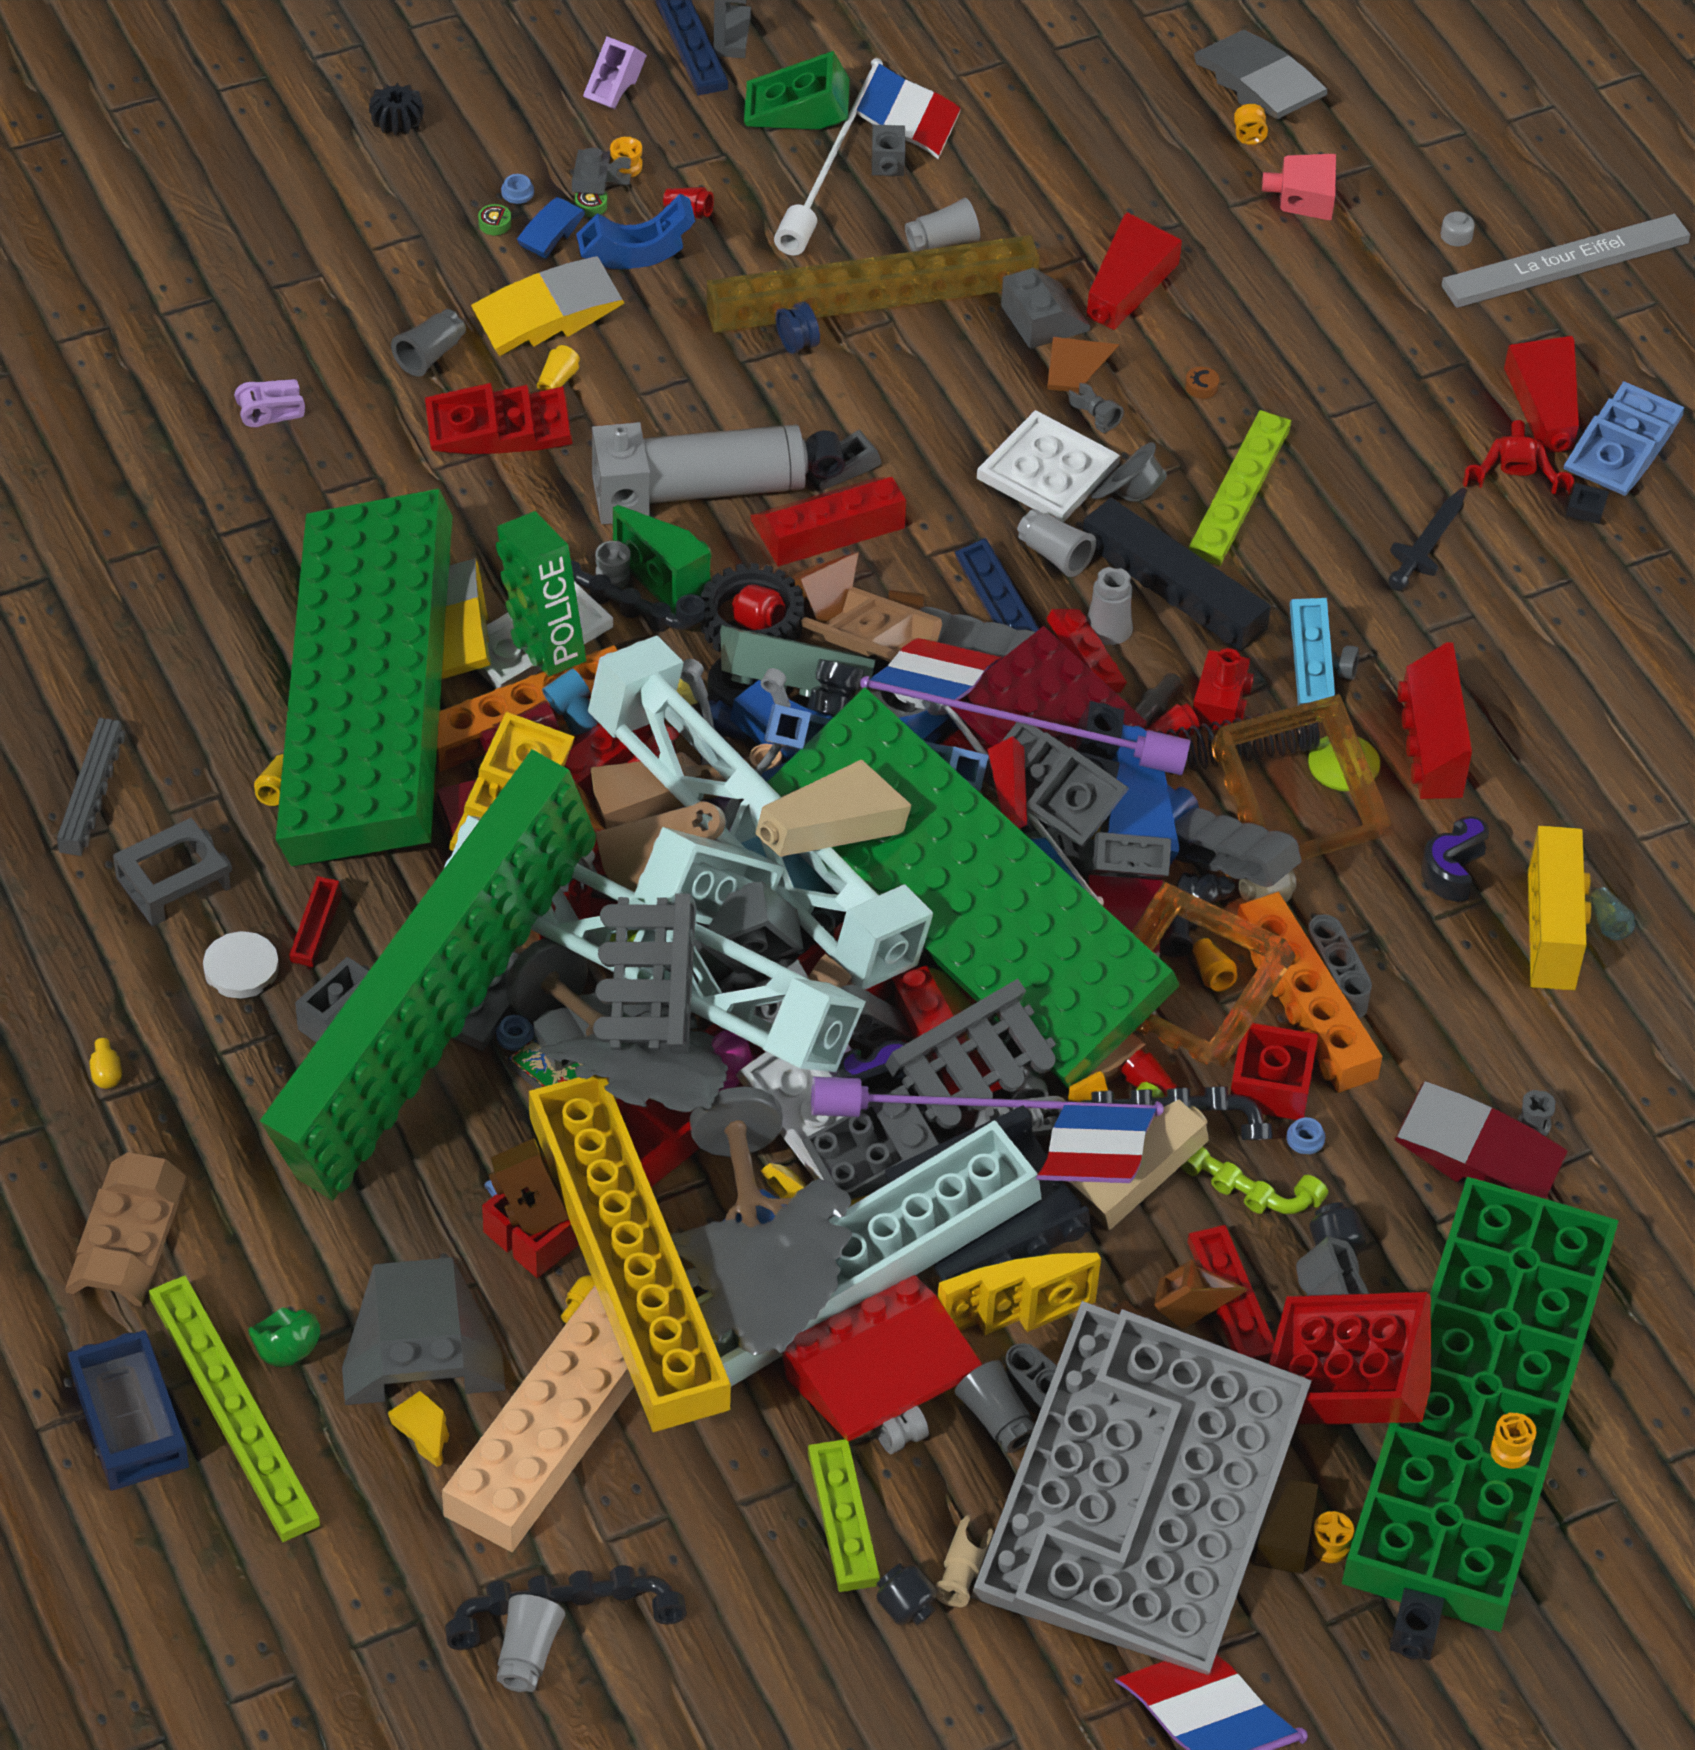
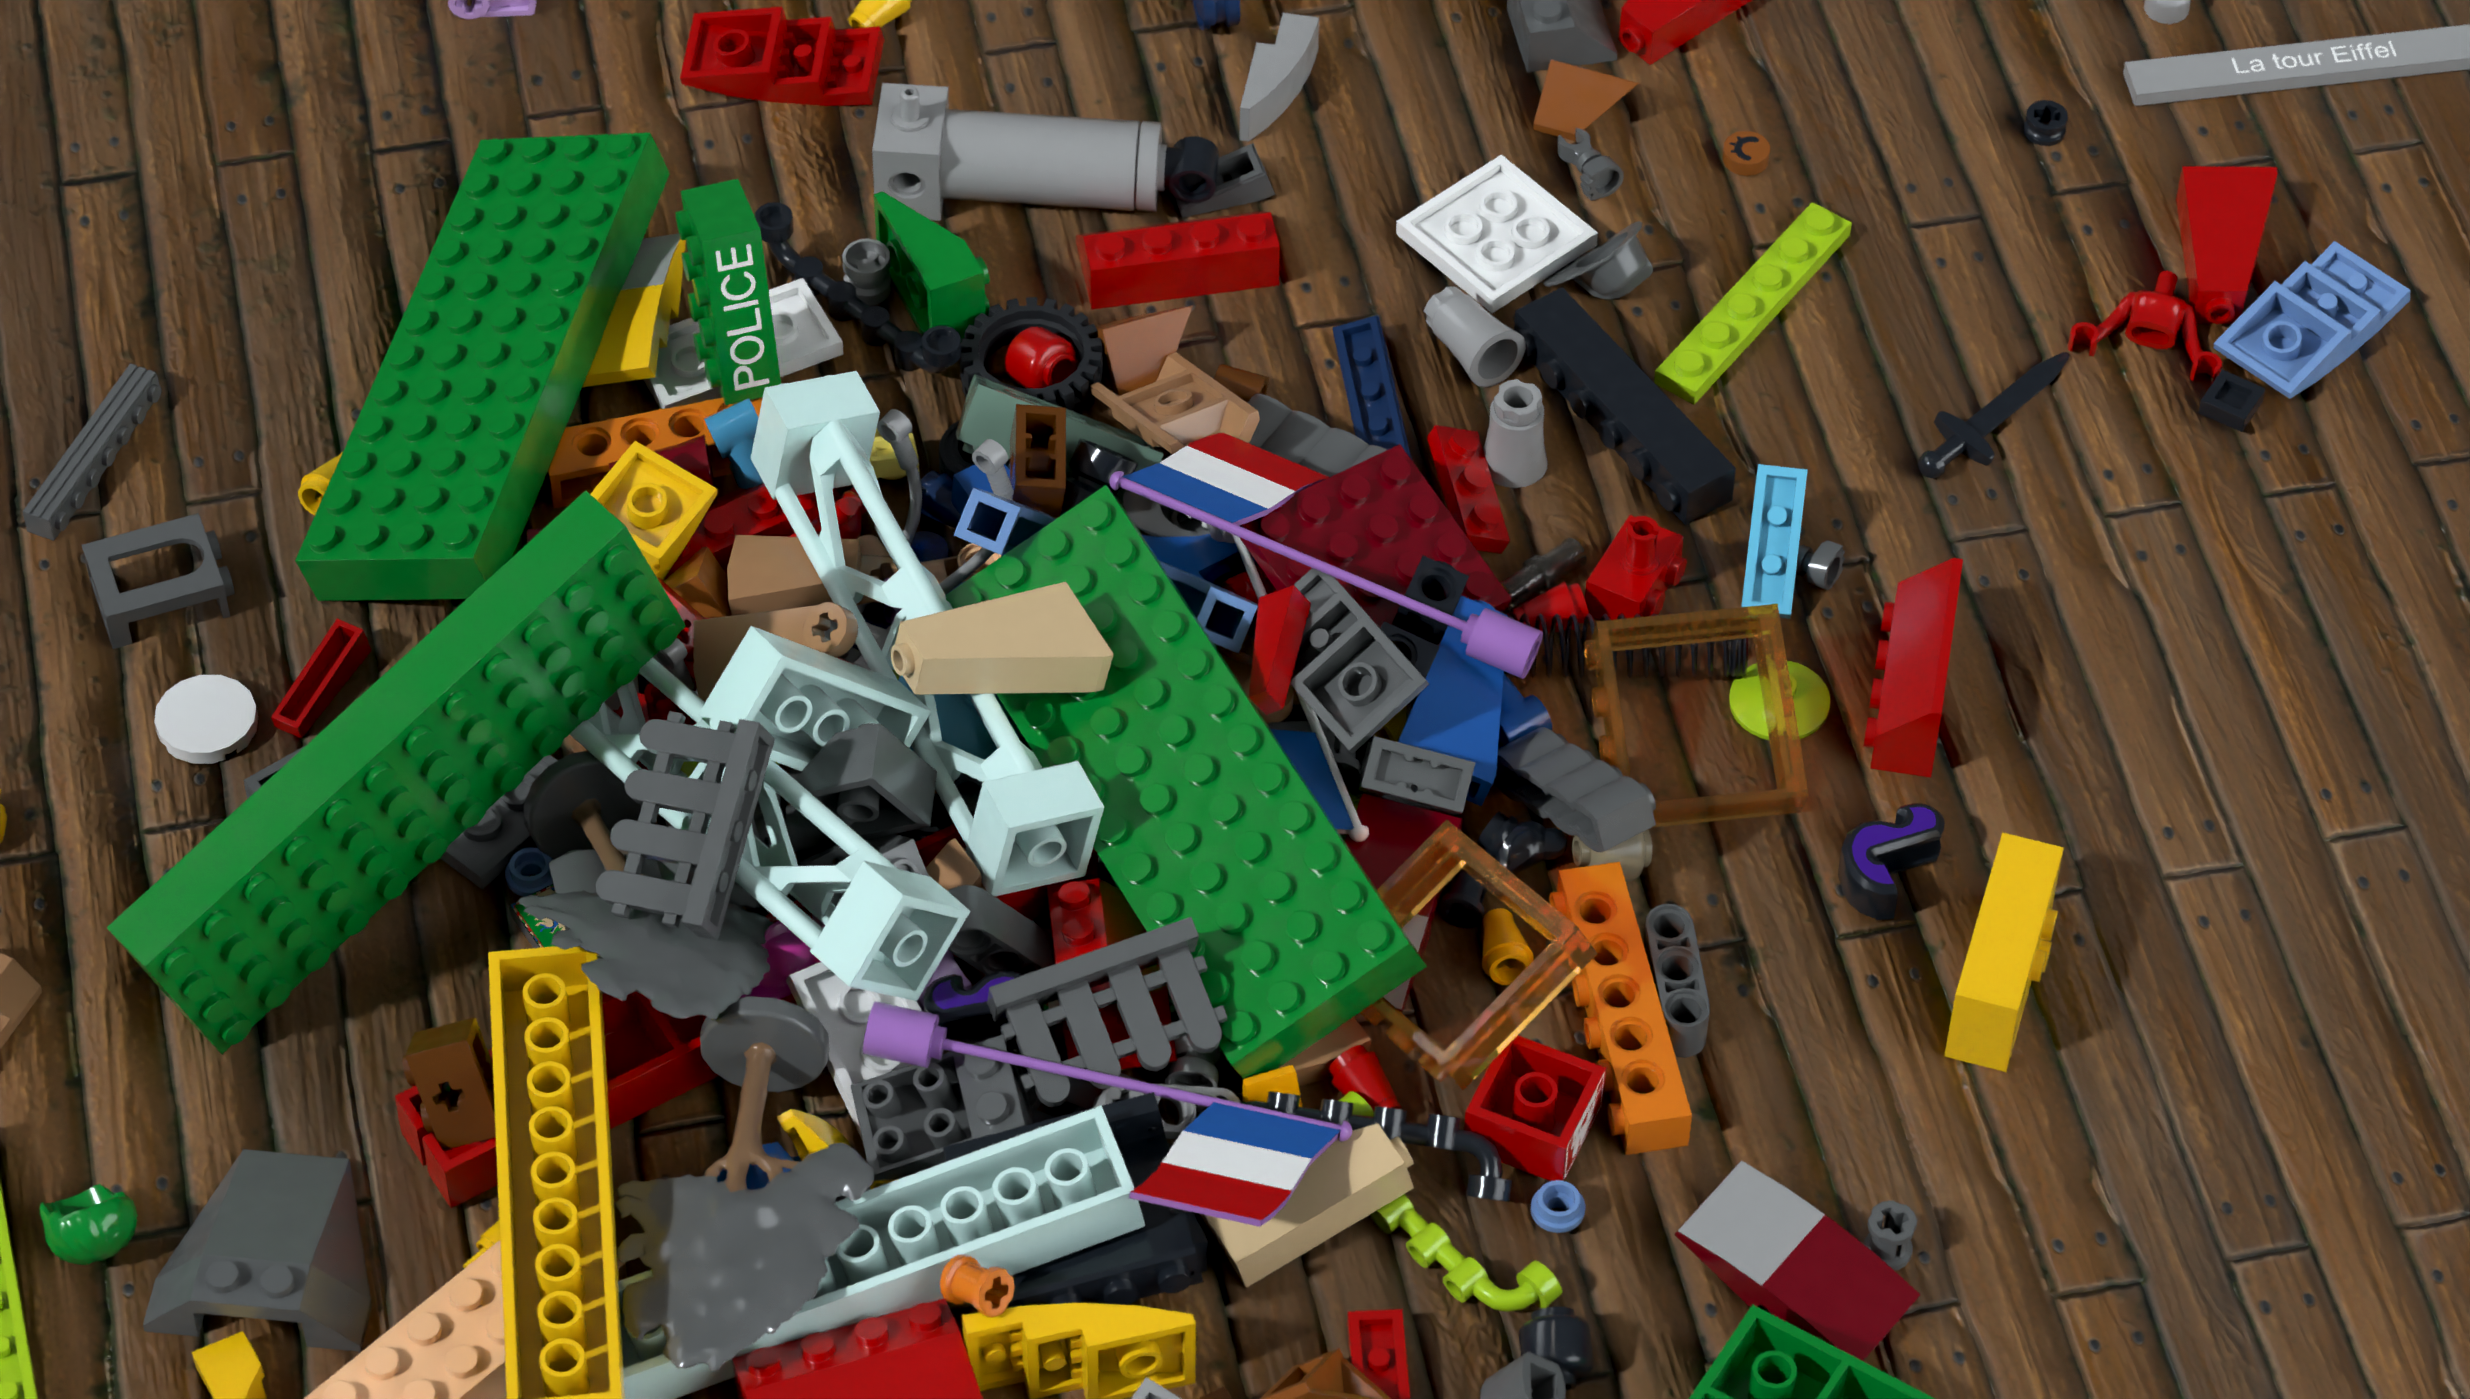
camera: 15 degrees right, 0 degrees up
clear light blue cone [1590,888,1635,940] -> none
none -> orange bush [940,1254,1015,1317]
none -> reddish brown brick [1009,404,1066,518]
none -> light grey slope [1240,13,1319,142]
none -> black bush [2024,100,2068,146]

